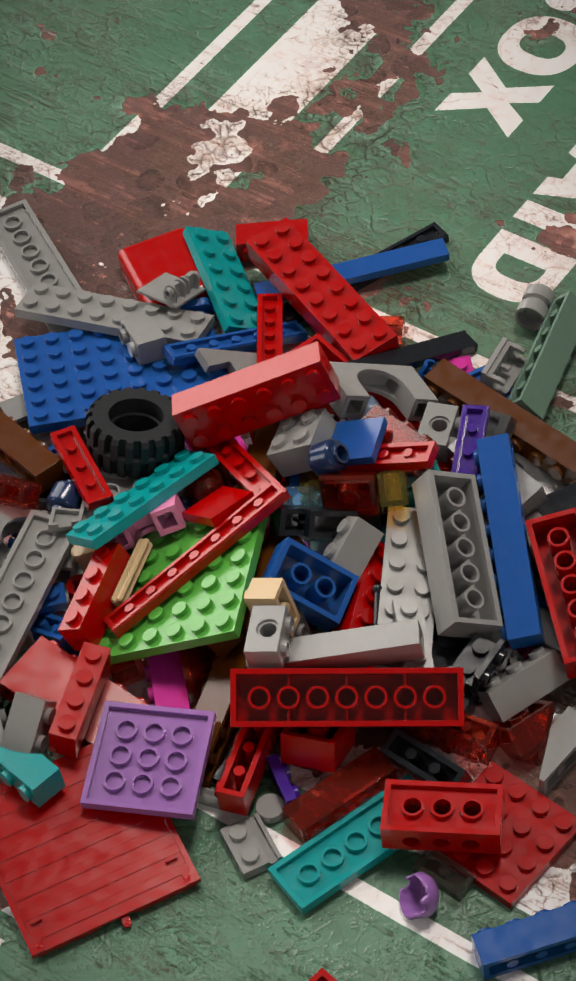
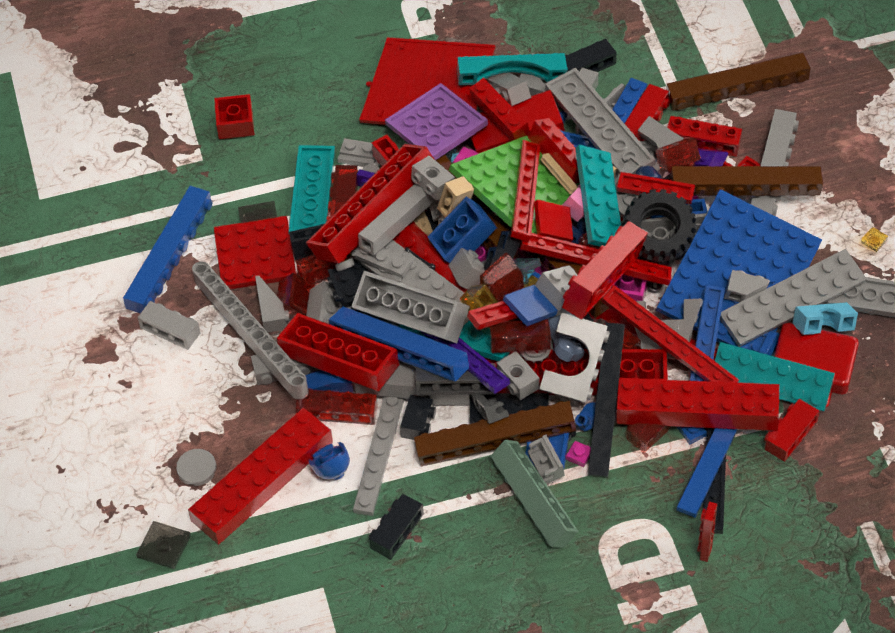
camera: 125 degrees right, 5 degrees up
light grey hinge [137,270,206,309] -> none
dark blue head [308,438,349,477] -> none
red brick [380,779,505,854] -> none
medium lavender hair [399,872,439,920] -> none
light grey wheel [514,283,556,331] -> none
none -> red plate [697,502,717,562]
none -> medium azure arch [793,302,858,335]

